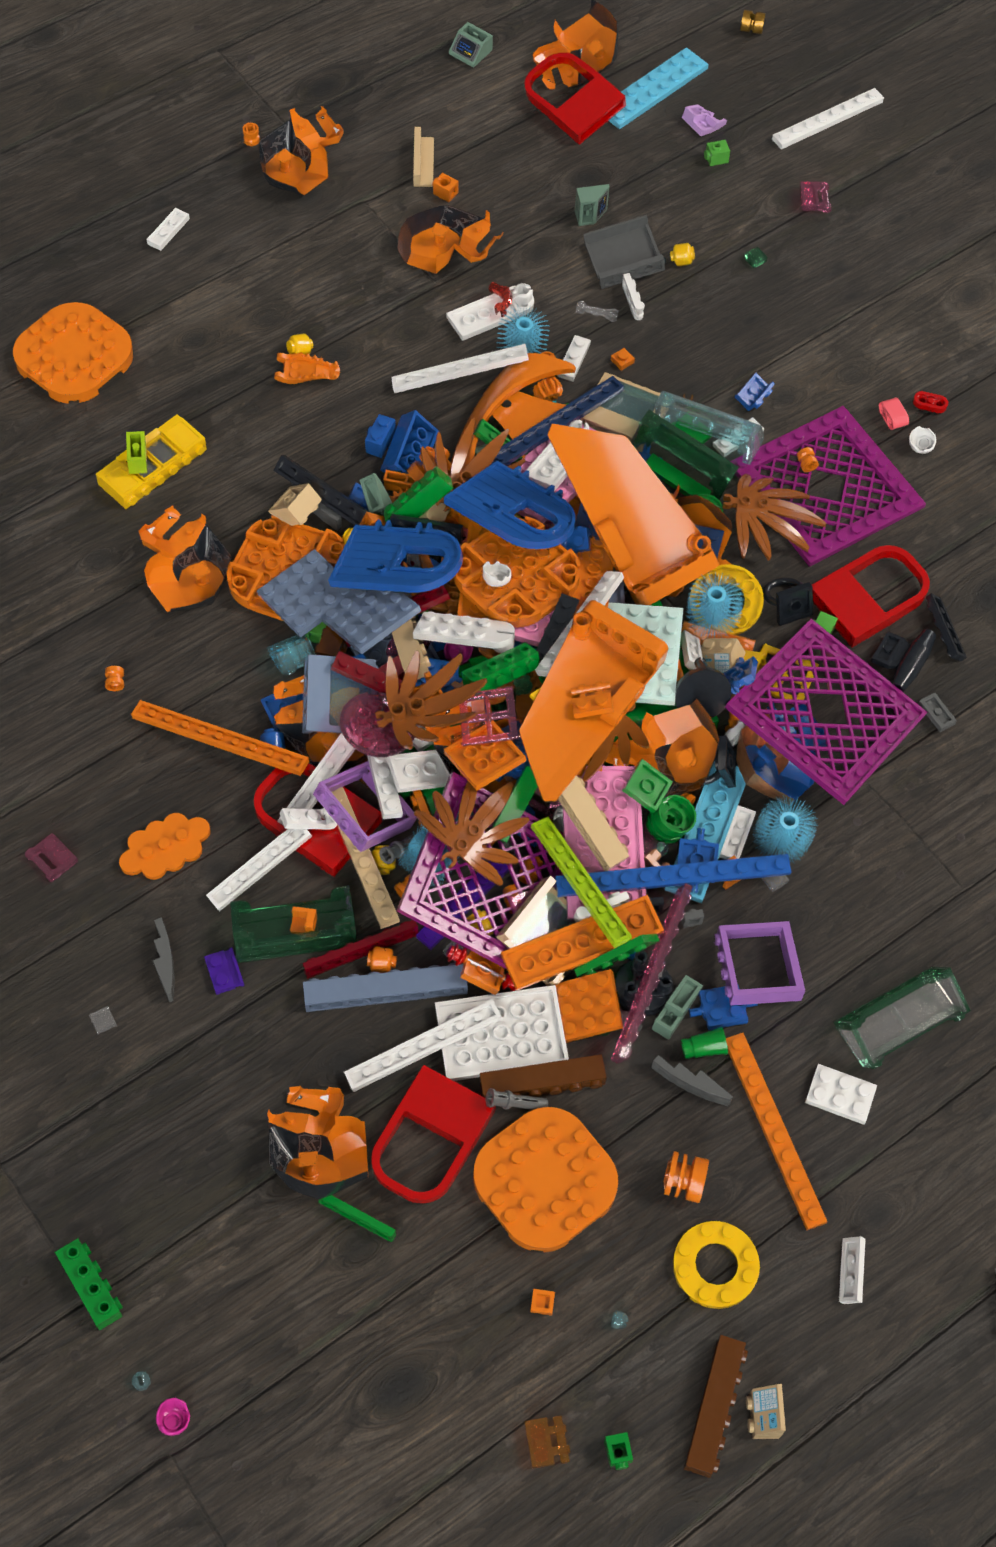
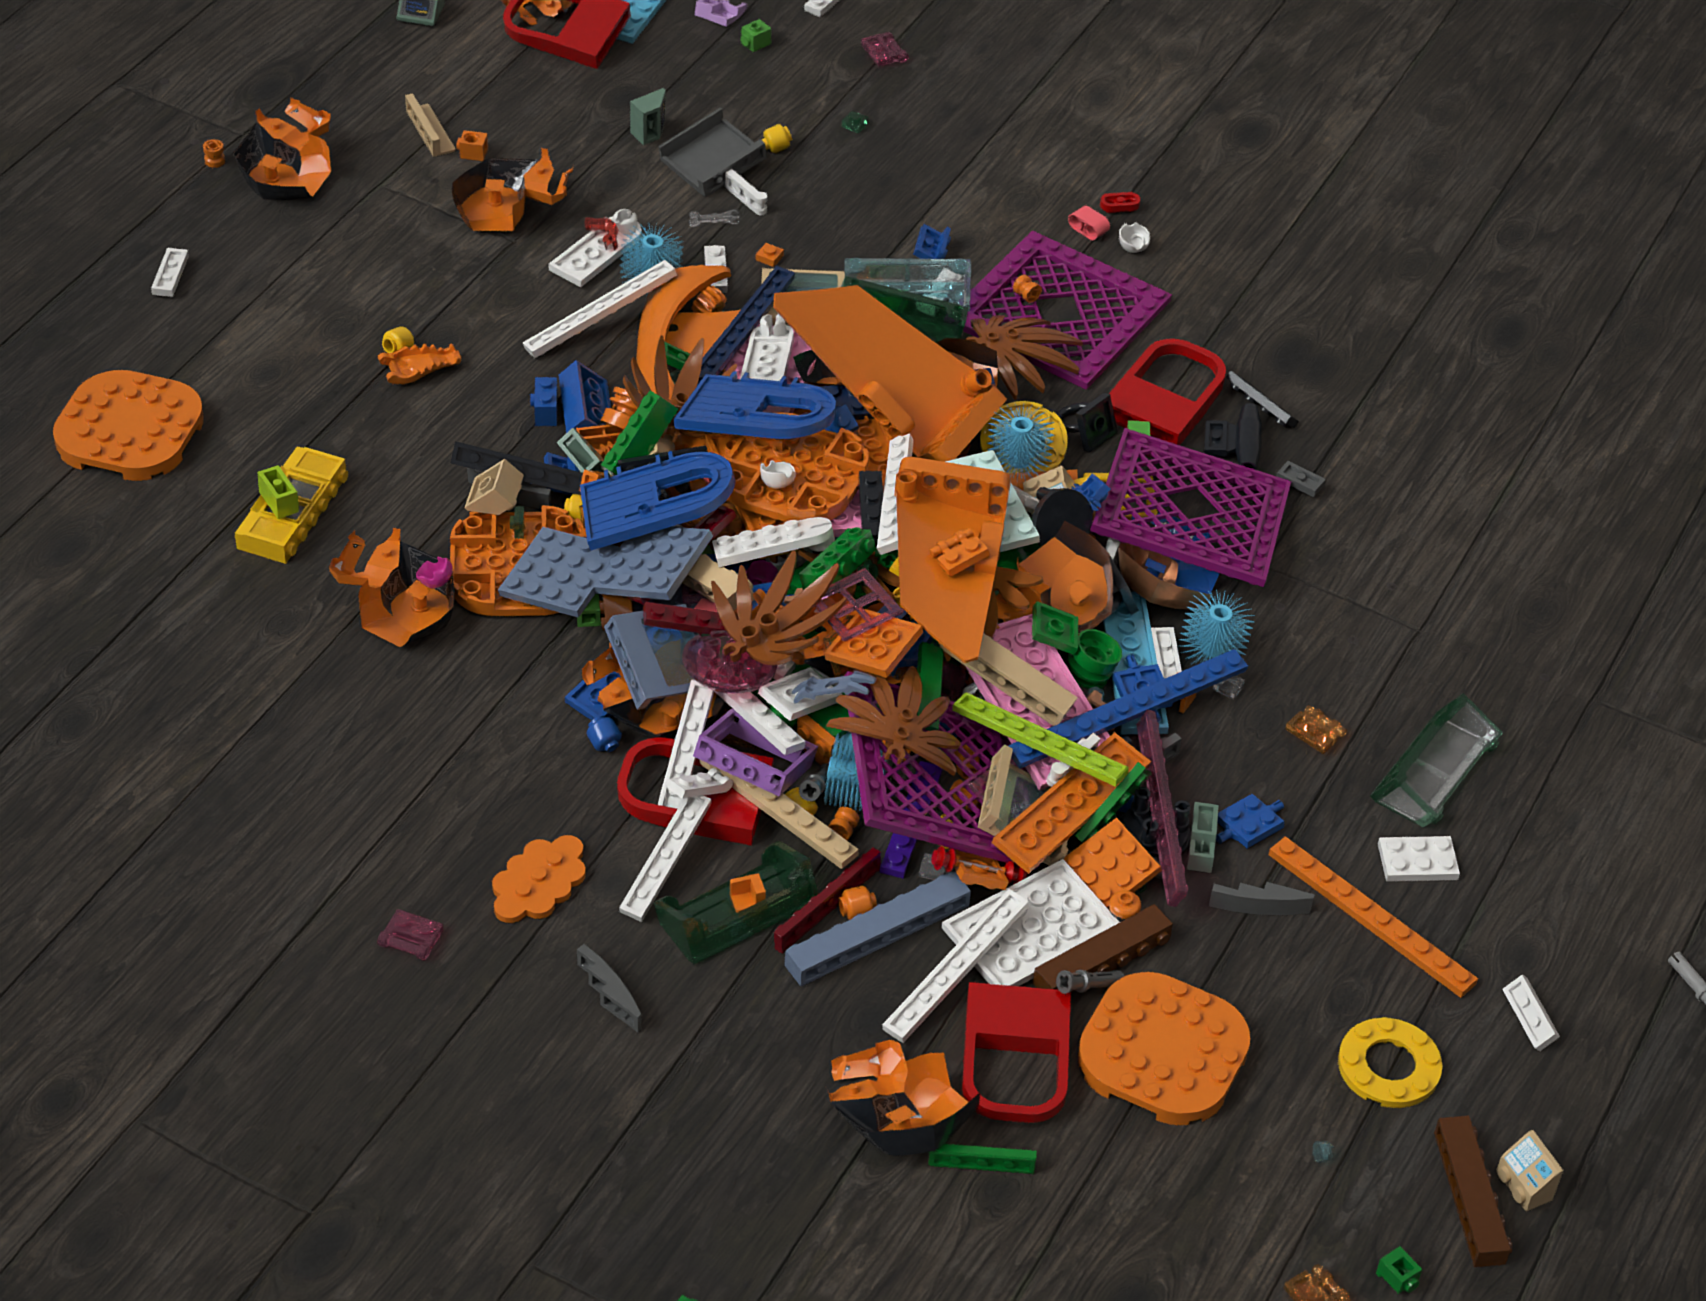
camera: 25 degrees left, 15 degrees down
clear tile [89,1006,117,1034] -> none
orange wheel [105,666,124,691] -> none
orange plate [131,700,309,776] -> none
dark purple plate [204,948,244,995] -> none
clear light blue slope [267,635,316,675] -> none
orange plate [530,1289,555,1315] -> none
orange wheel [663,1151,709,1203] -> none
green plant [681,1026,728,1059] -> none
medium lavender window [714,921,805,1005] -> none
none -> dark pink hair [416,556,453,589]
none -> clear green plate [510,506,525,538]
none -> sand blue piece [791,671,877,704]
none -> orange head [1109,891,1141,922]
none -> clear orange plate [1286,705,1347,754]

